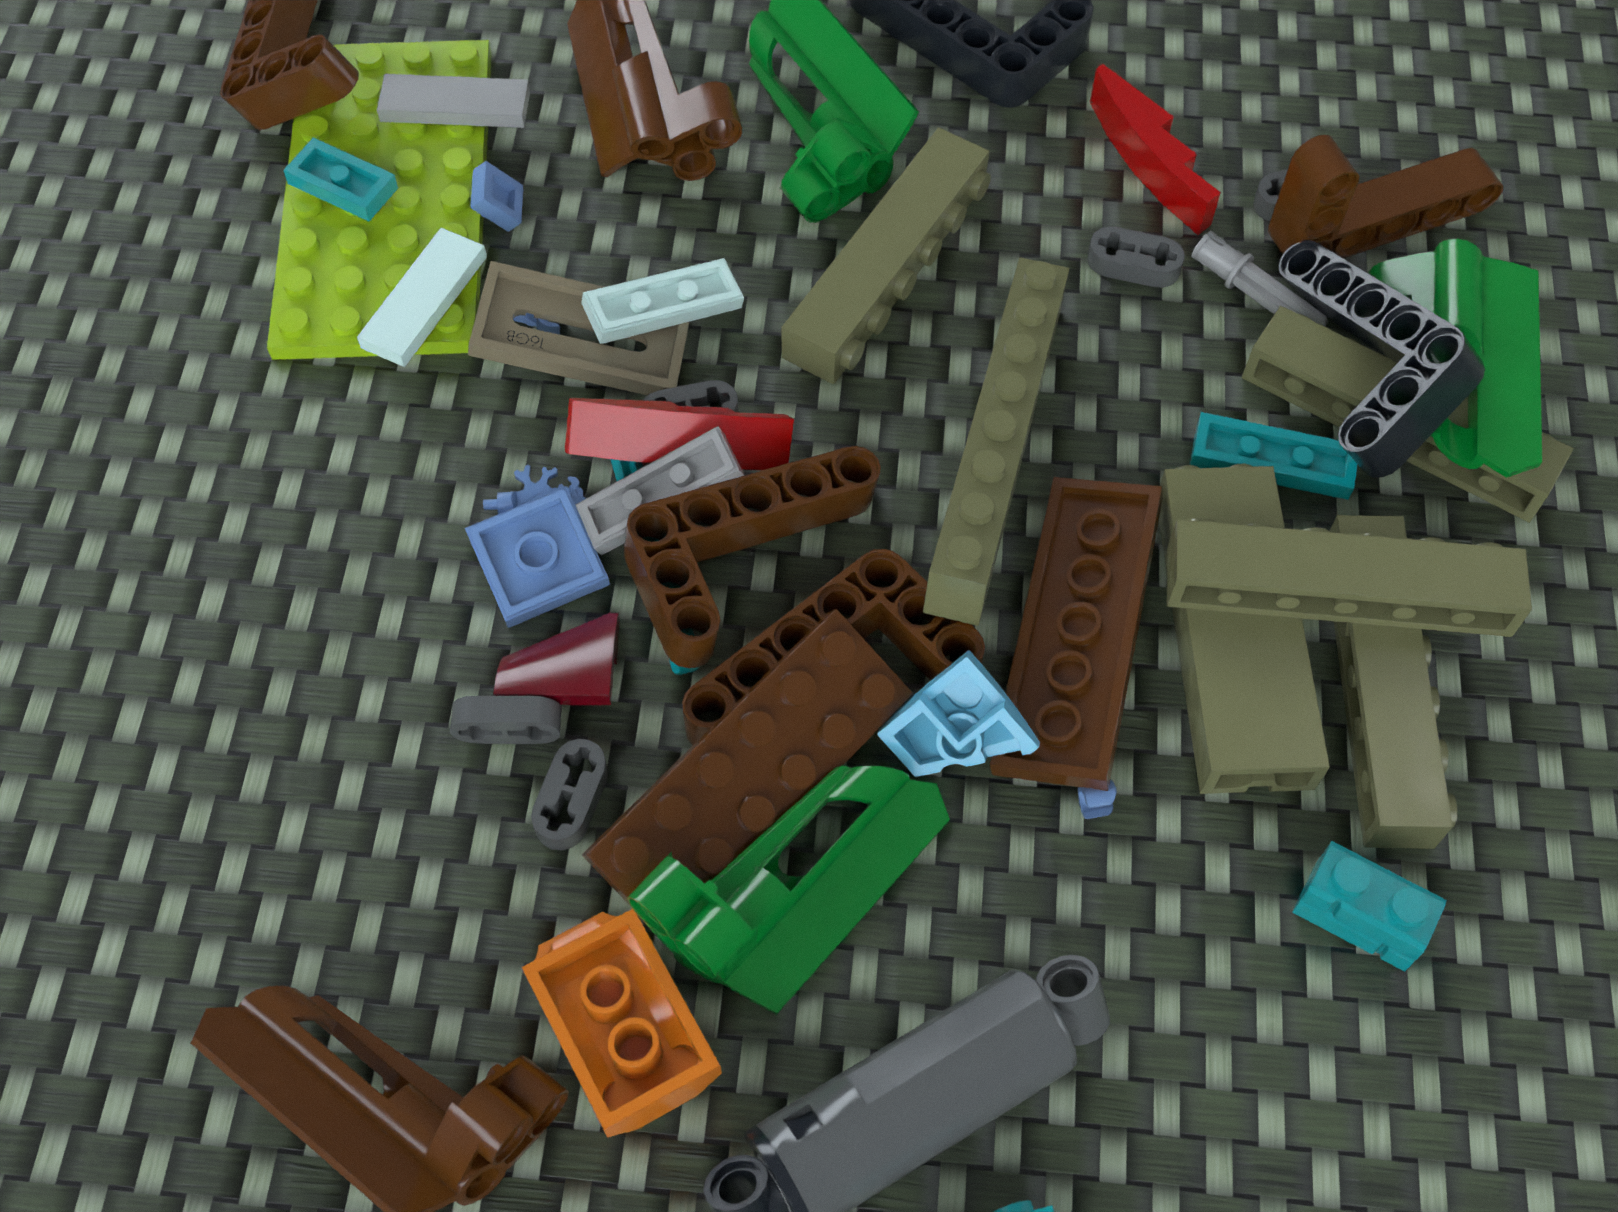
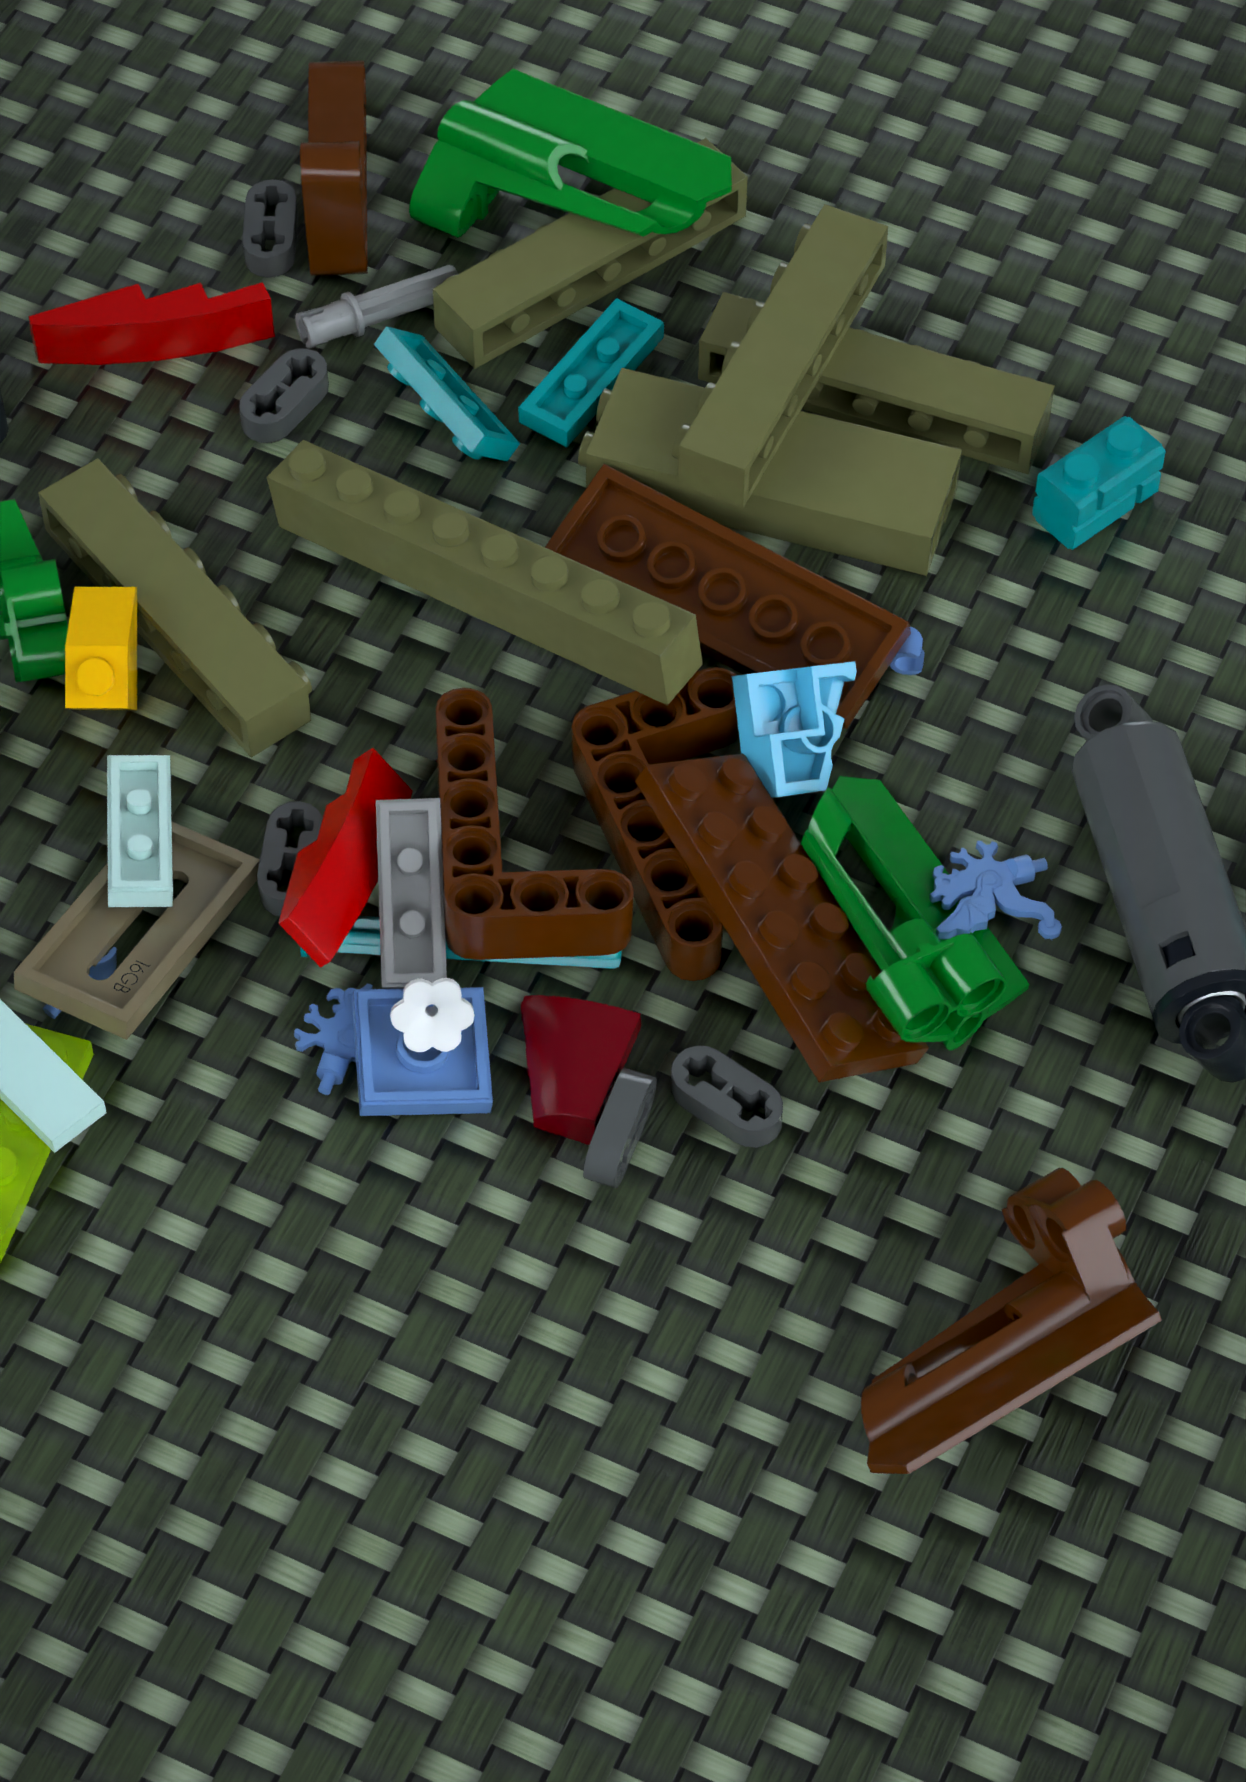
camera: 70 degrees left, 5 degrees down
orange slope [522,909,722,1137] -> none
black beam [1278,240,1485,478] -> none
none -> yellow slope [65,587,137,710]
none -> teal plate [374,326,520,461]
none -> white plant [390,978,475,1052]
none -> medium blue piece [930,841,1062,939]

